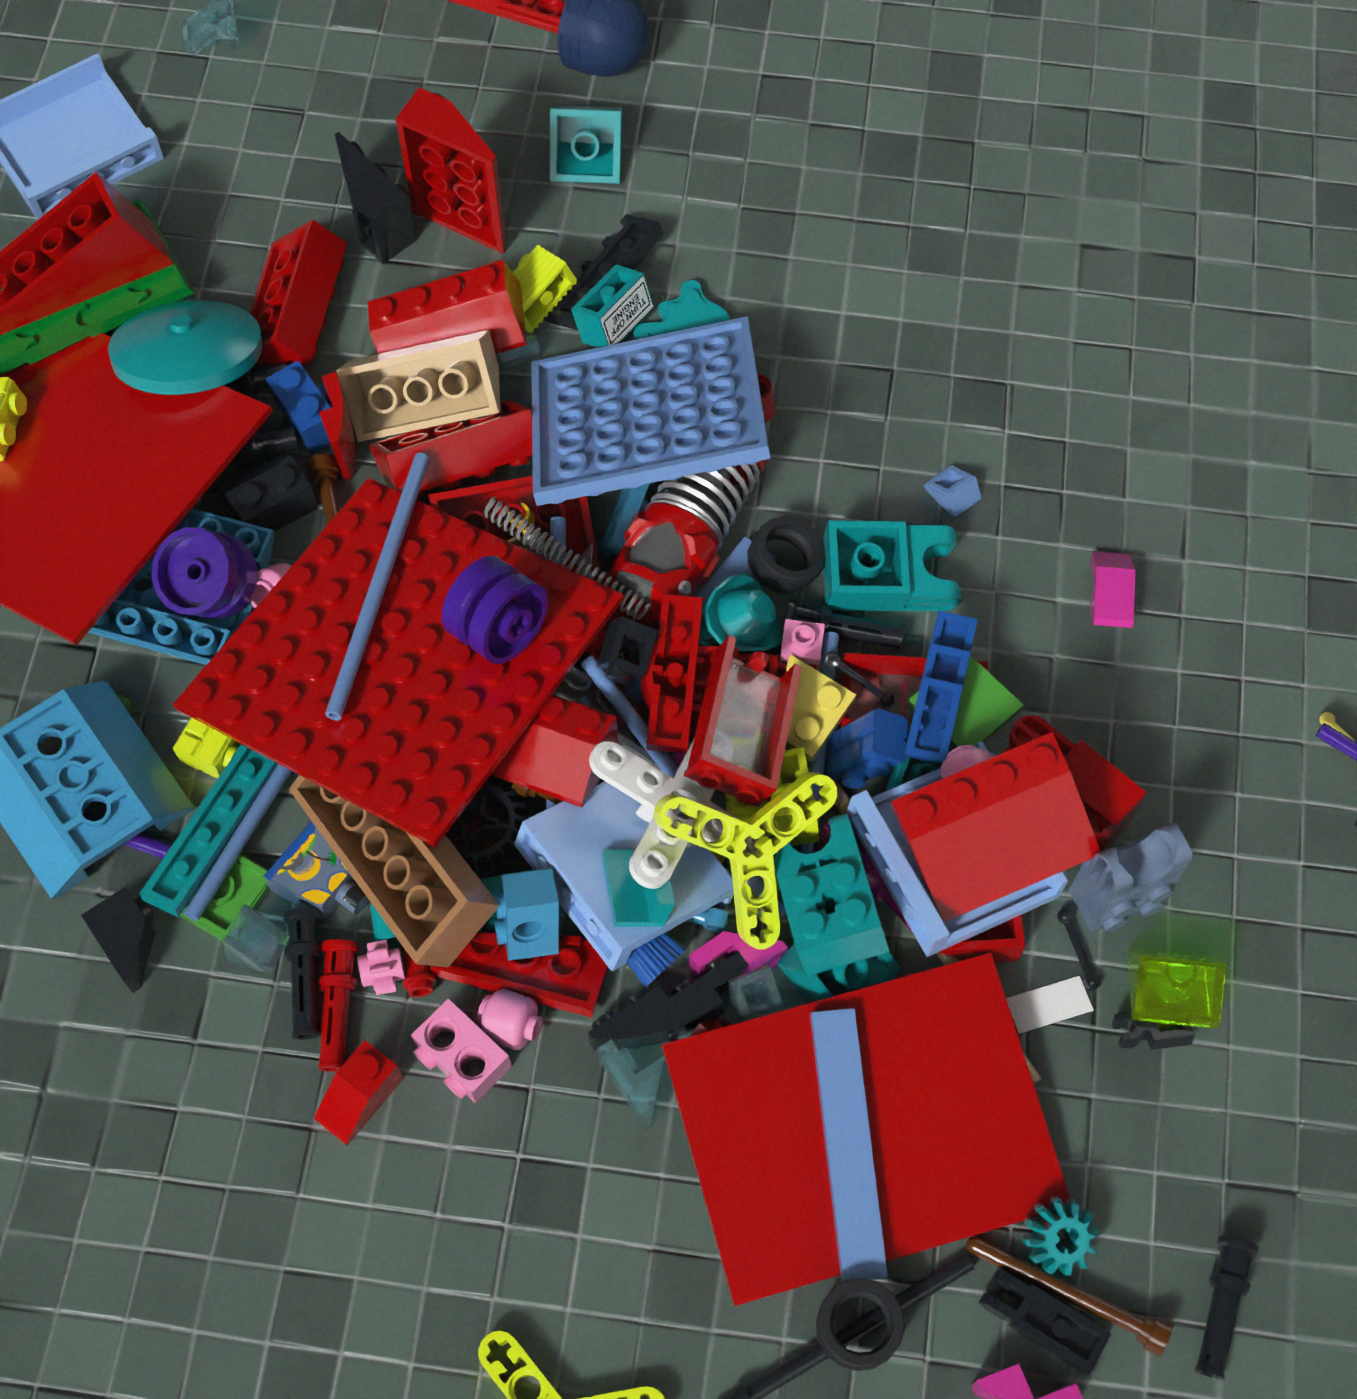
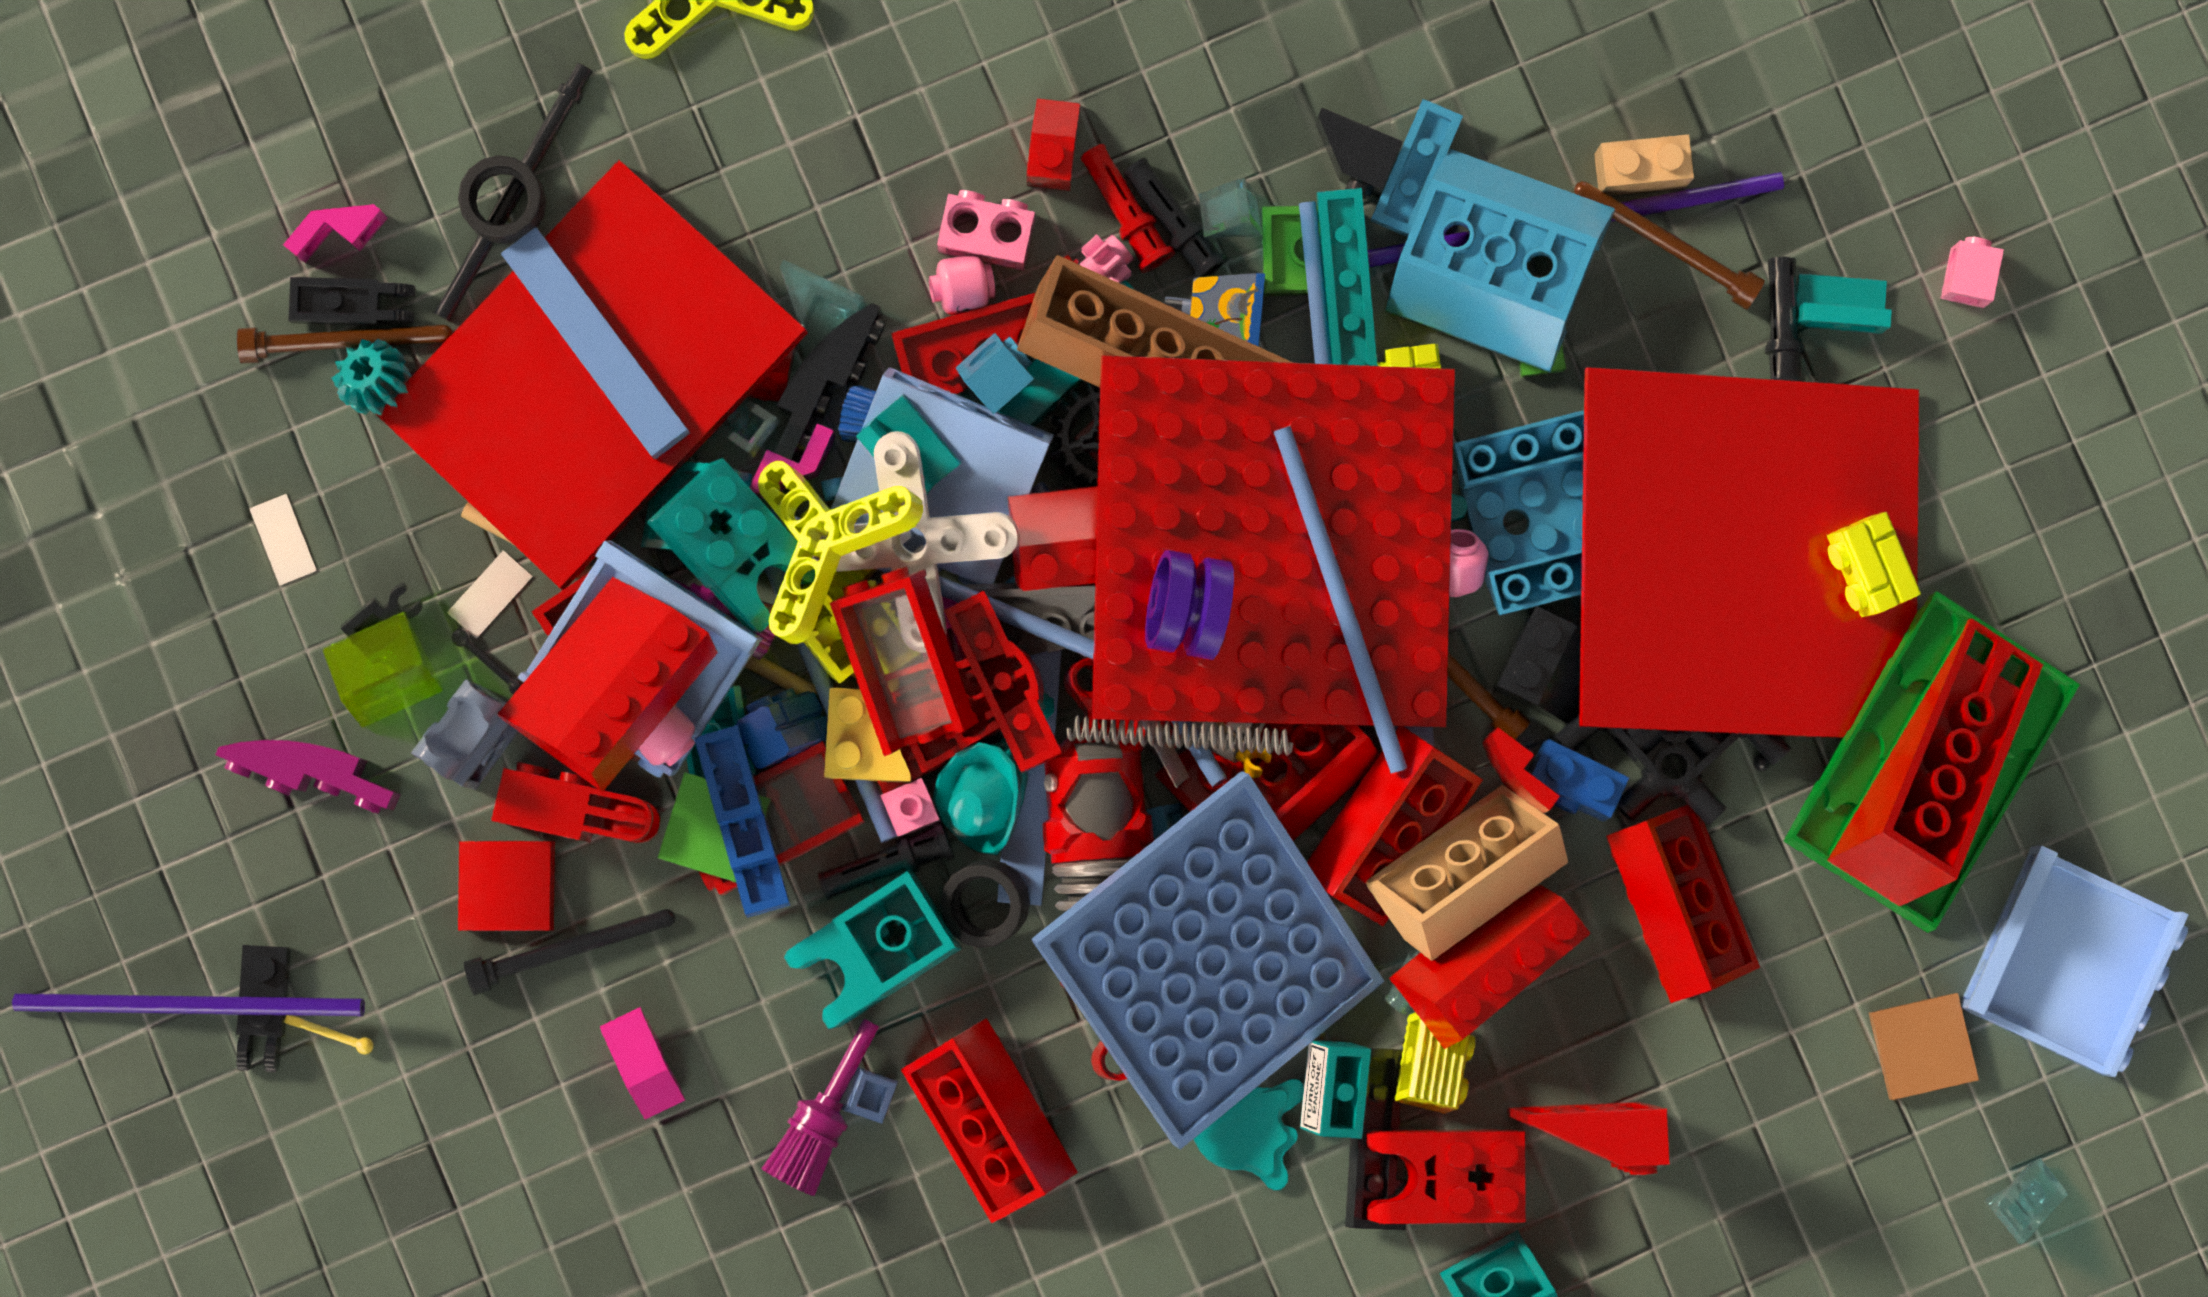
camera: 145 degrees right, 20 degrees up
teal dish [108,300,263,395] -> none
dark purple wheel [152,527,257,618] -> none
black slope [335,132,416,265] -> none
black brick [596,617,658,684] -> none
black hinge [825,651,895,707] -> none
black pin [1195,1235,1259,1380] -> none
none -> magenta slope [215,740,401,814]
none -> white sticker [249,494,317,585]
none -> red slope [458,841,555,931]
none -> black piece [464,909,676,996]
none -> magenta piece [761,1019,879,1197]
none -> red slope [901,1018,1078,1223]
none -> red brick [1367,1129,1526,1224]
none -> dark azure plate [1370,99,1463,237]
none -> medium nougat tile [1868,993,1979,1100]

